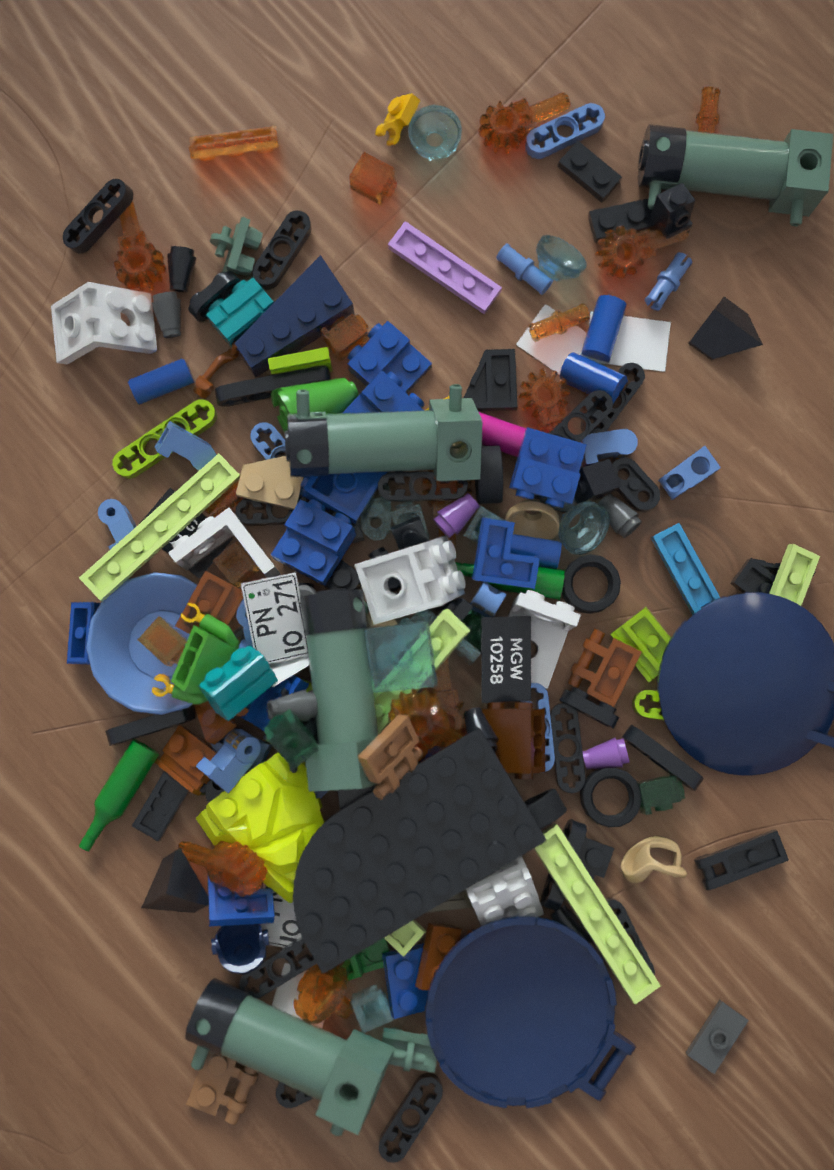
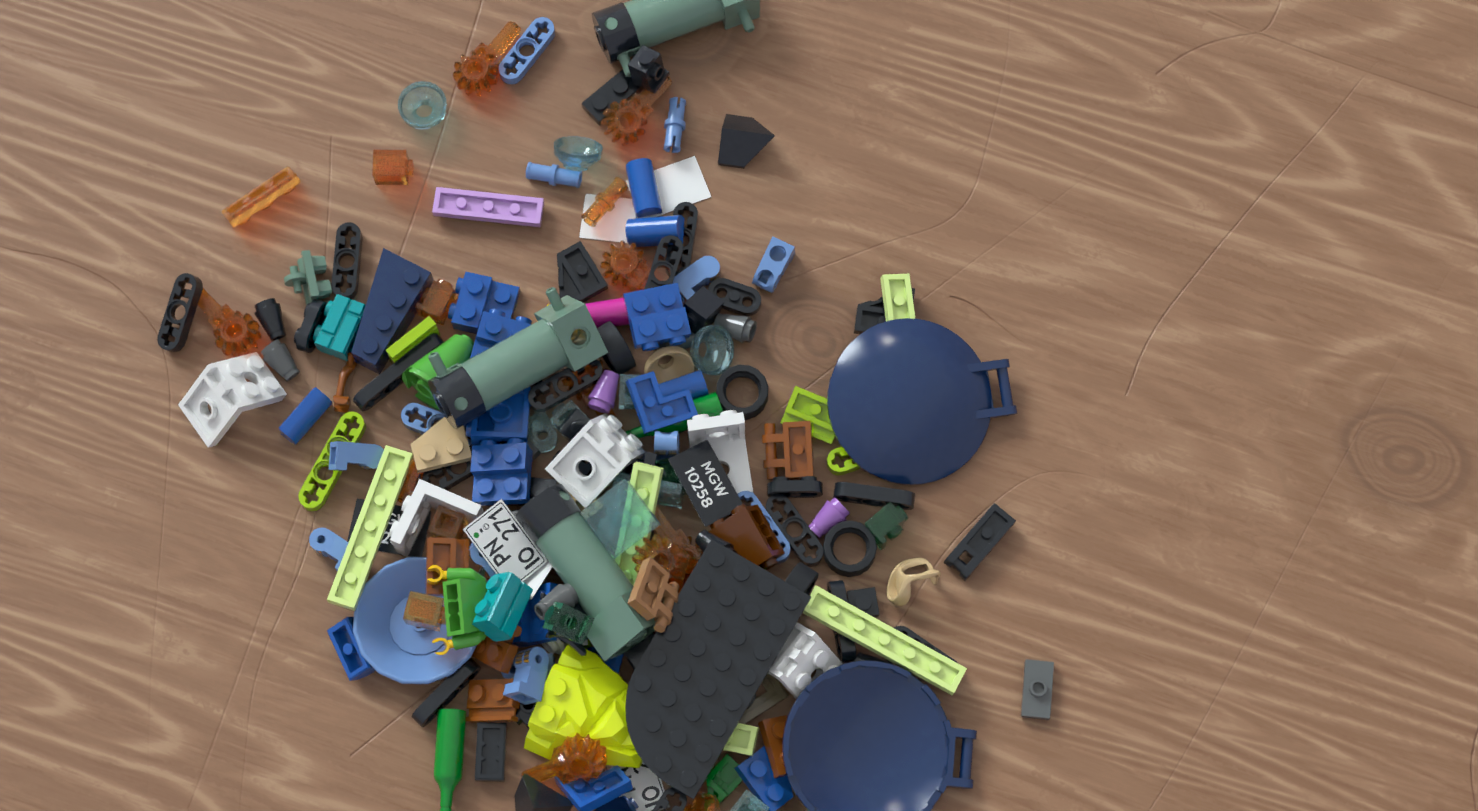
camera: 25 degrees left, 10 degrees down
yellow plate [375,93,421,146] -> none
black plate [557,140,622,203] -> none
dark azure plate [651,523,720,615] -> none

